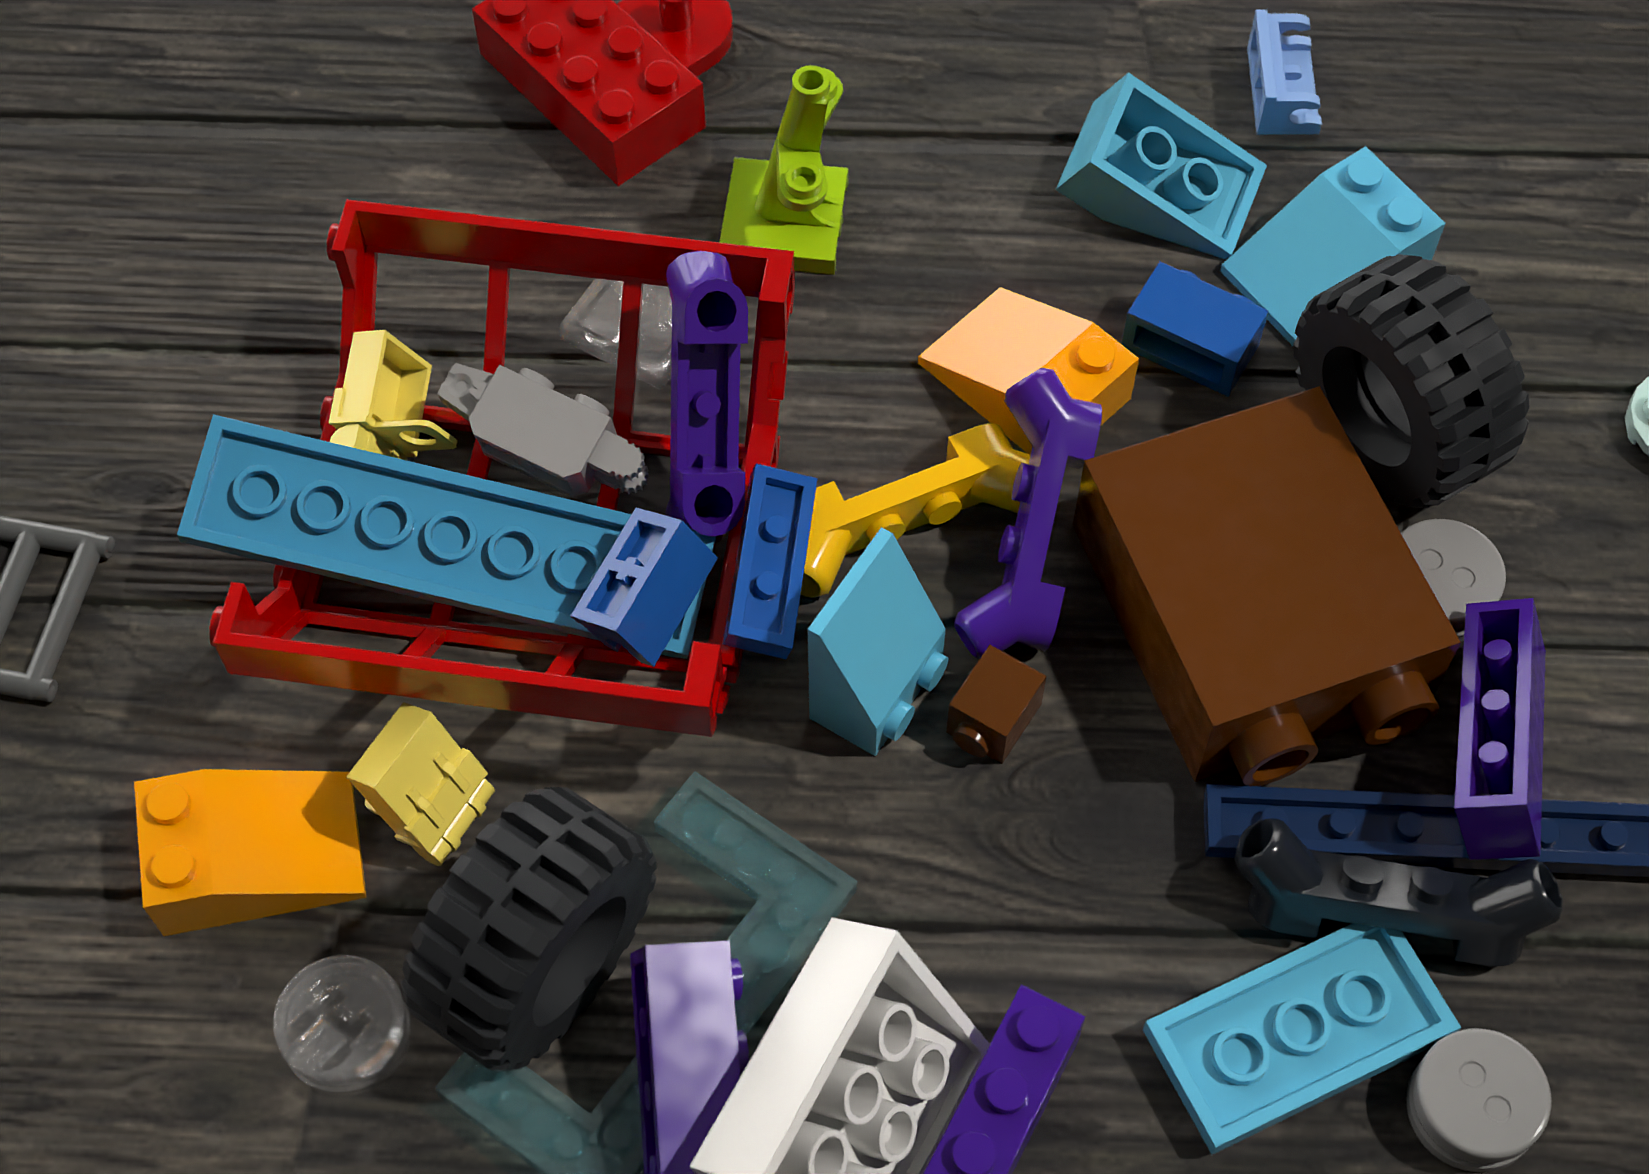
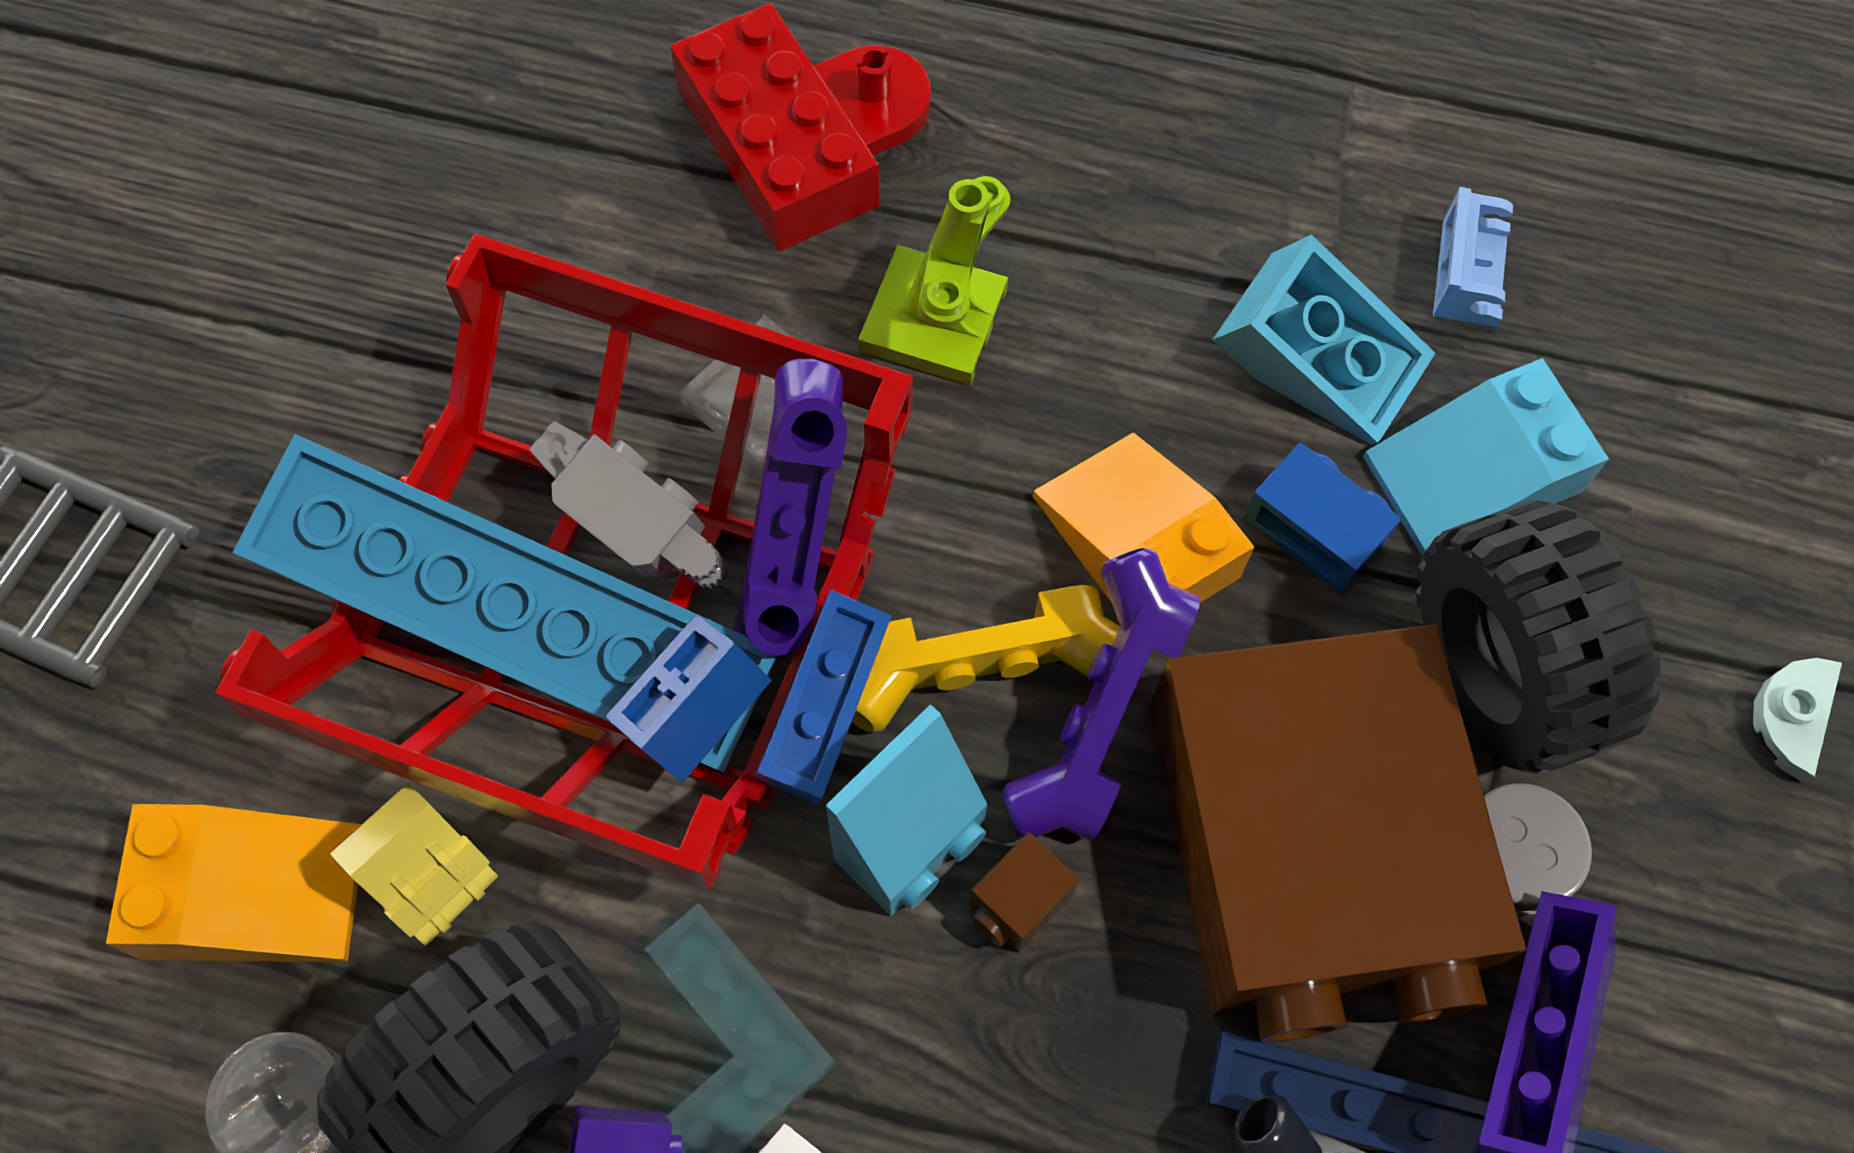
camera: 10 degrees right, 5 degrees up
light yellow piece [329,330,457,460] -> none

